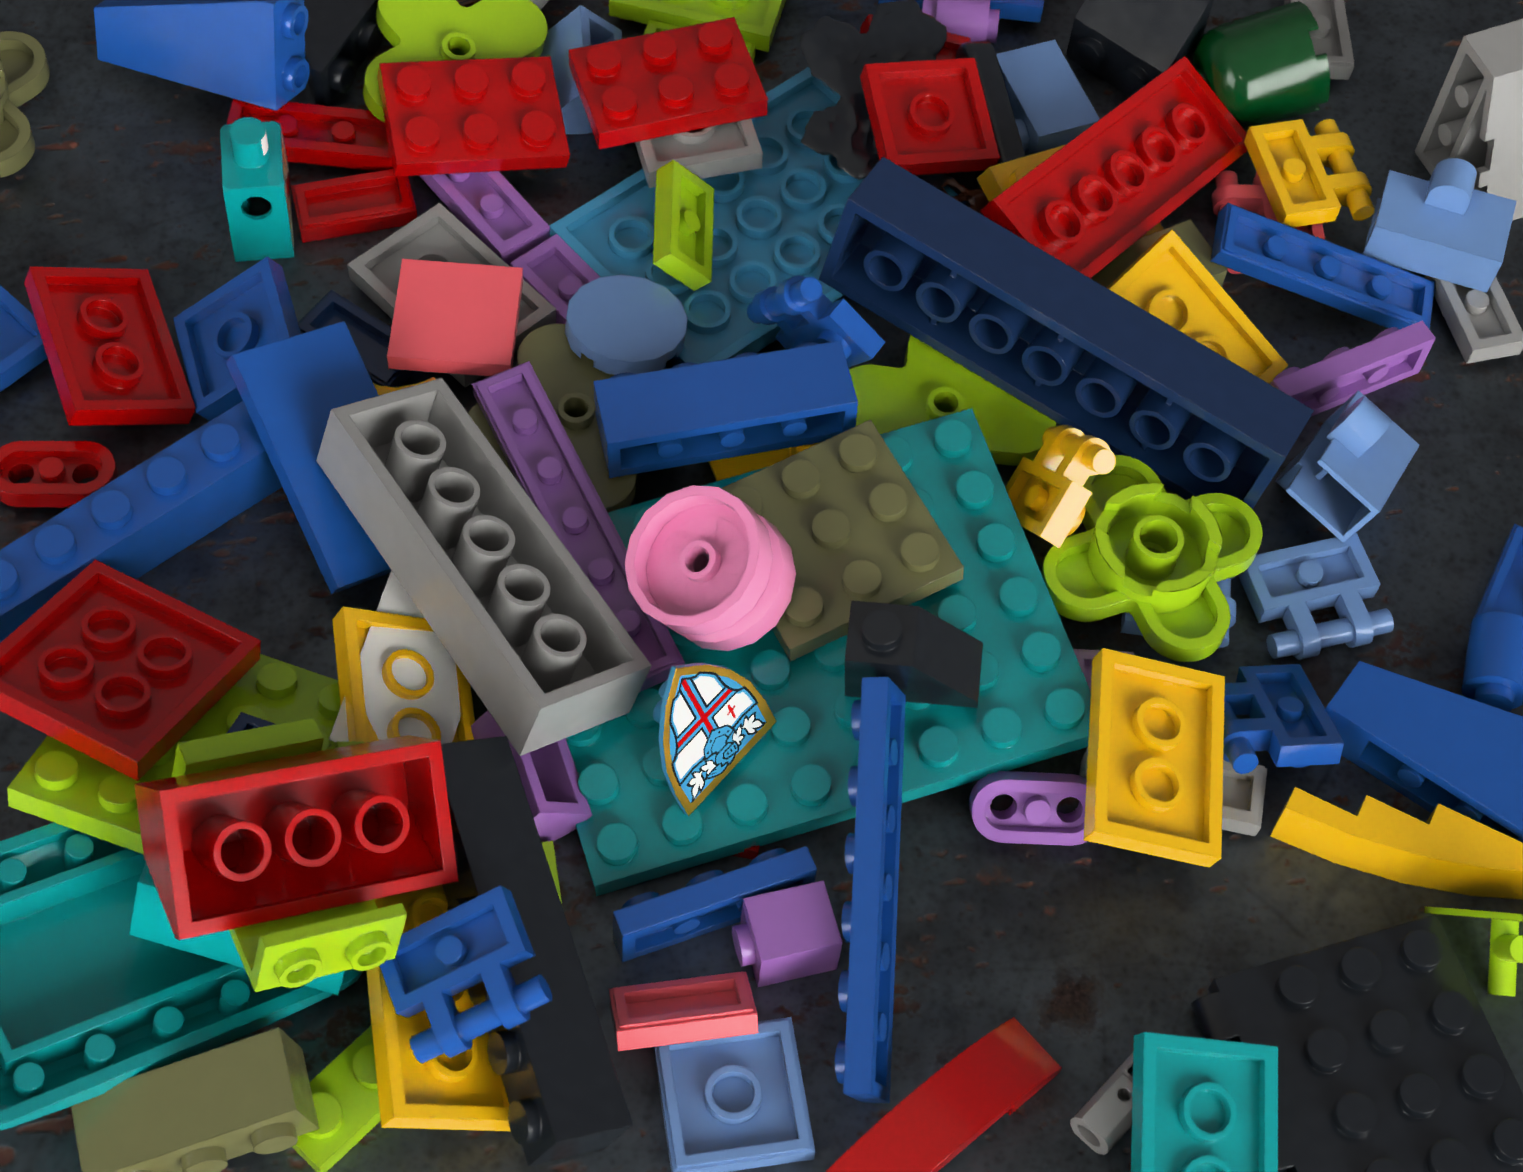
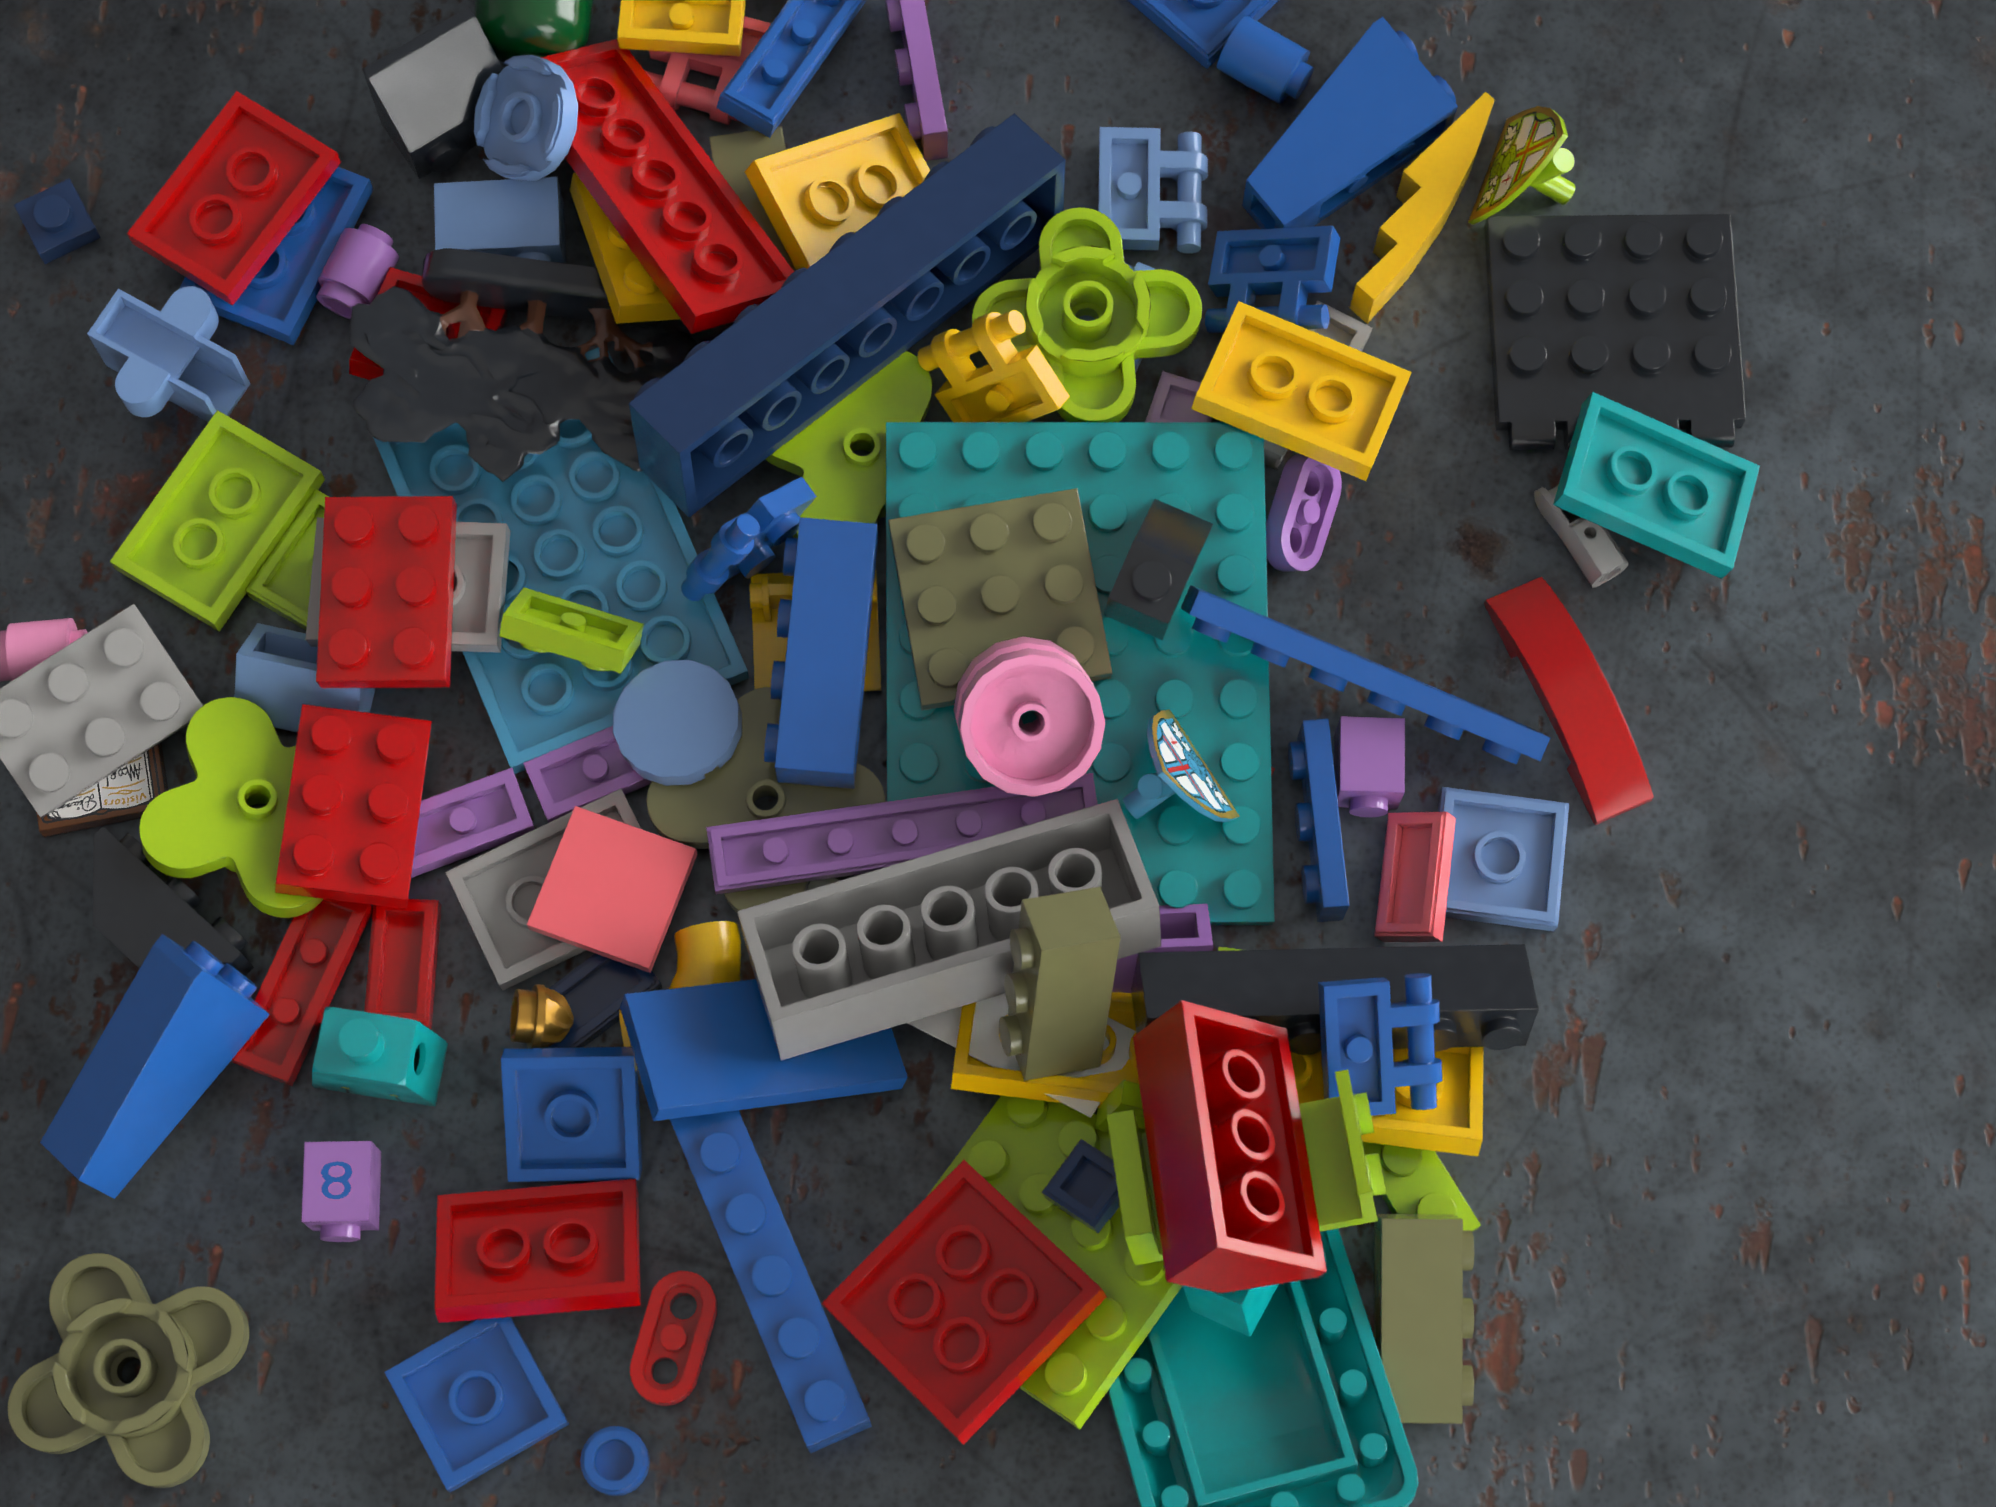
camera: 70 degrees left, 15 degrees up
red plate [860,57,1000,175] -> none
medium blue piece [1275,390,1420,543] -> none
none -> medium lavender brick [302,1141,381,1242]
none -> medium blue tile [474,55,578,181]
none -> pearl gold plate [510,984,574,1048]
none -> olive brick [999,887,1121,1081]

